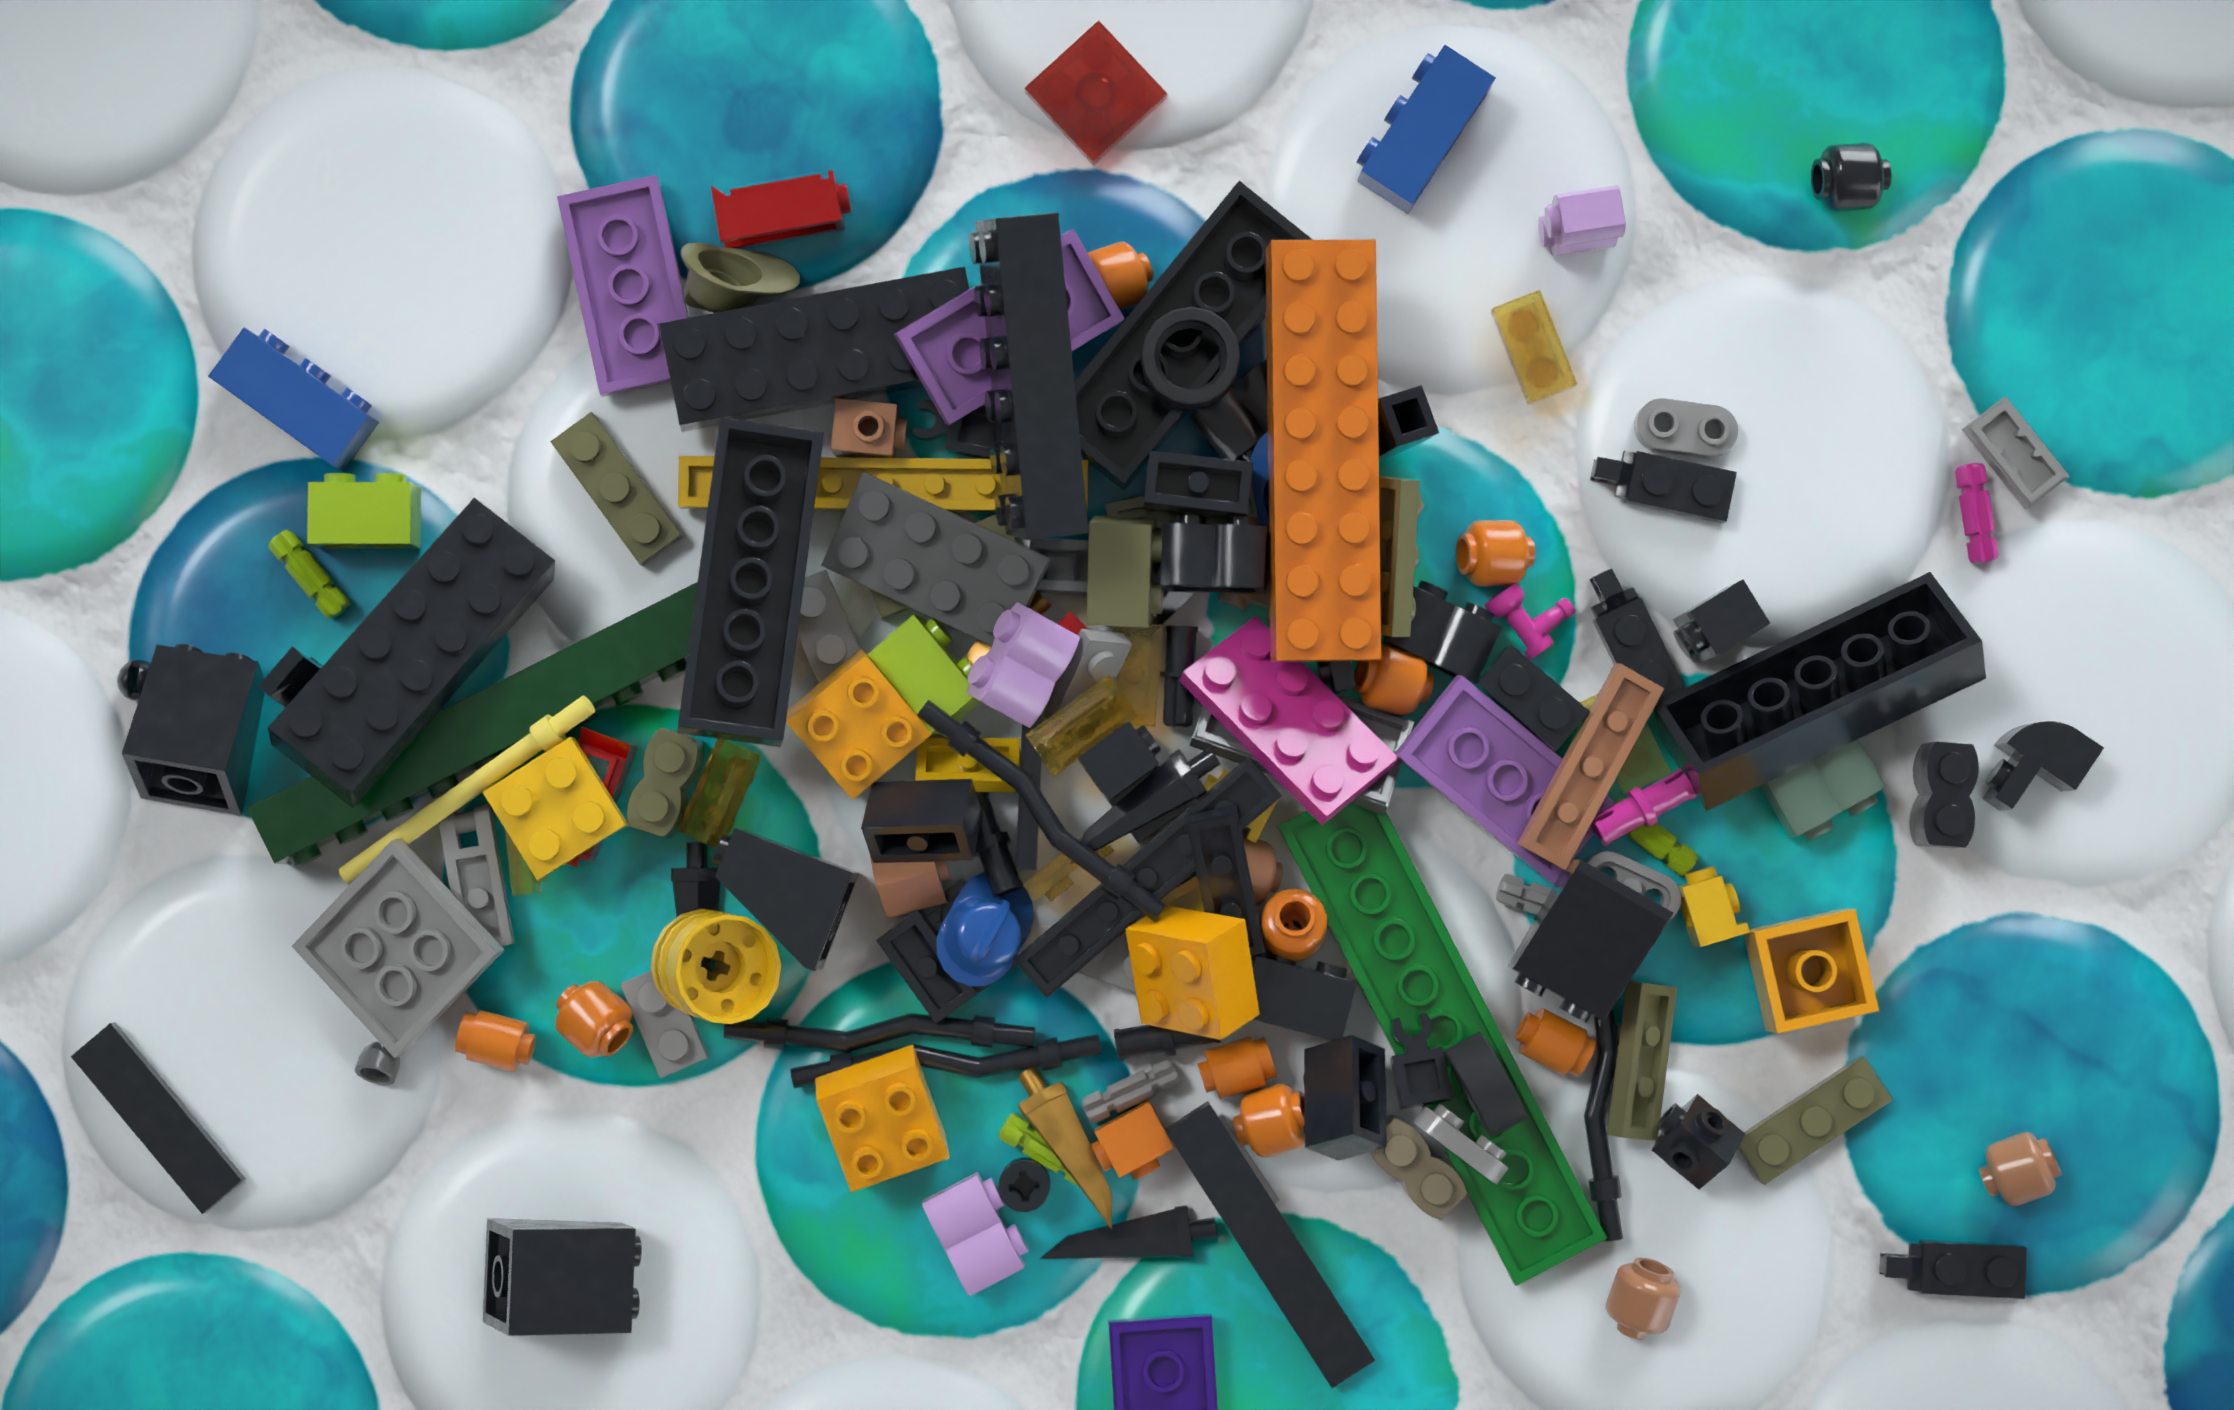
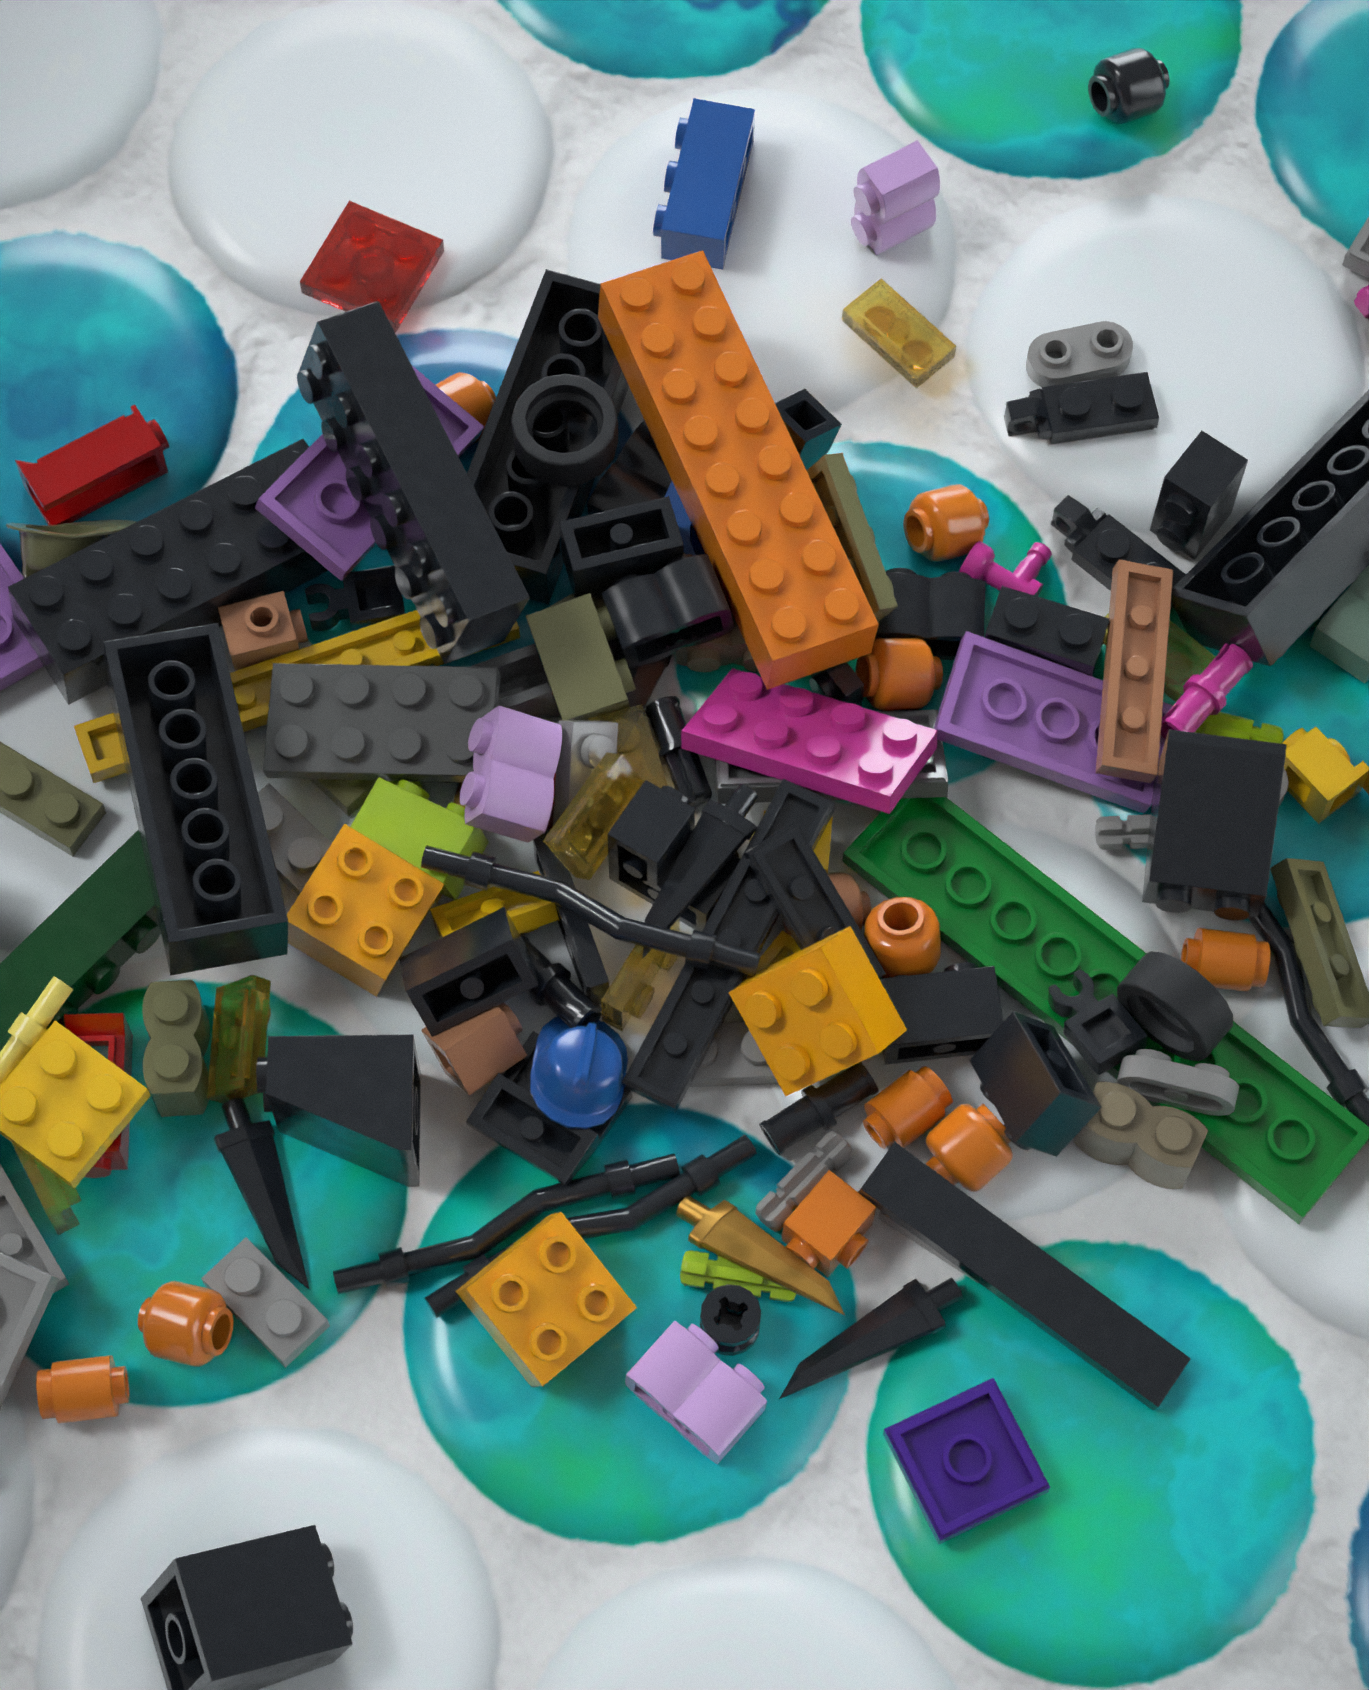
camera: 20 degrees left, 20 degrees down
yellow wheel [650,909,781,1024] -> none

